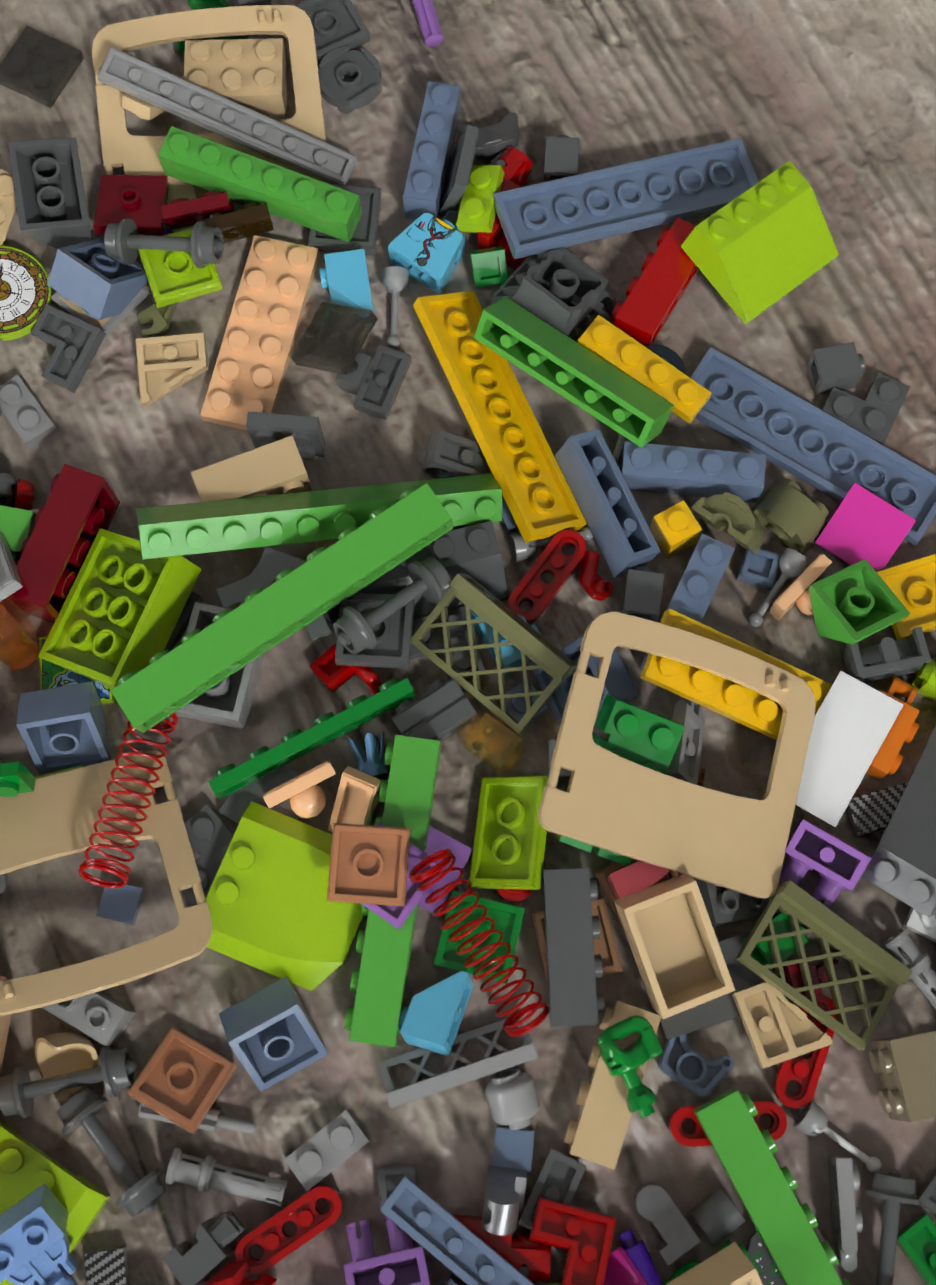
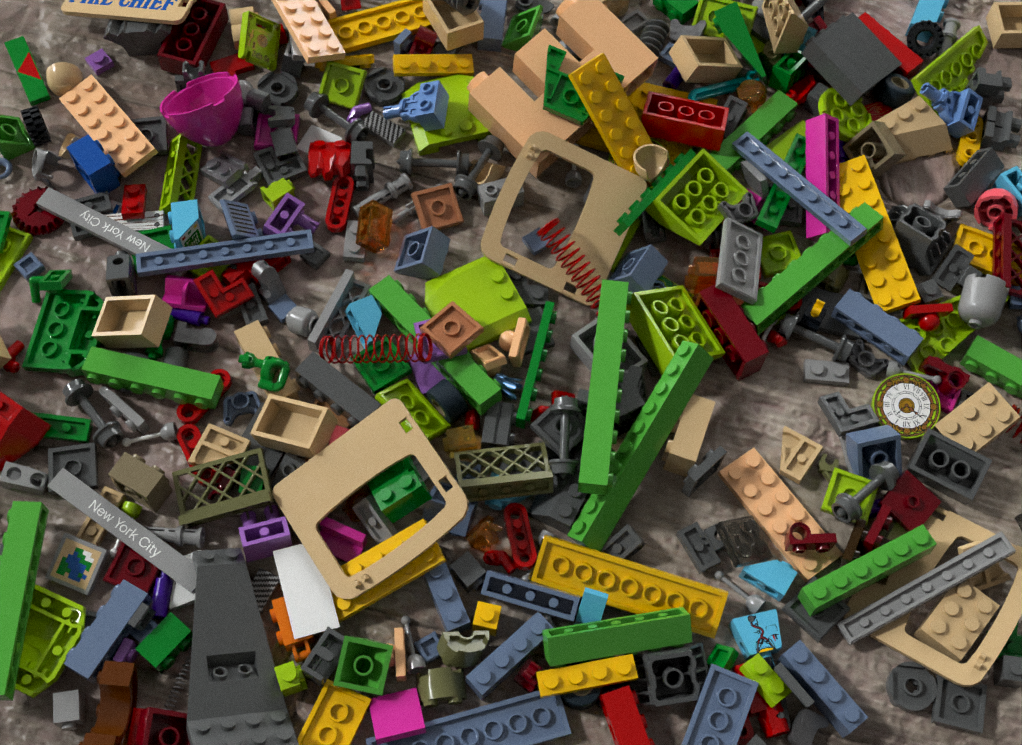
camera: 125 degrees right, 10 degrees down
none -> dark pink panel [320,517,368,563]
none -> clear orange brick [356,200,393,254]
none -> black wheel [427,379,468,423]
none -> red piece [464,409,480,430]
none -> clear orange piece [466,515,503,553]
none -> dark red piece [514,659,544,693]
none -> medium azure slope [574,587,609,625]
none -> dark red plate [784,522,837,554]

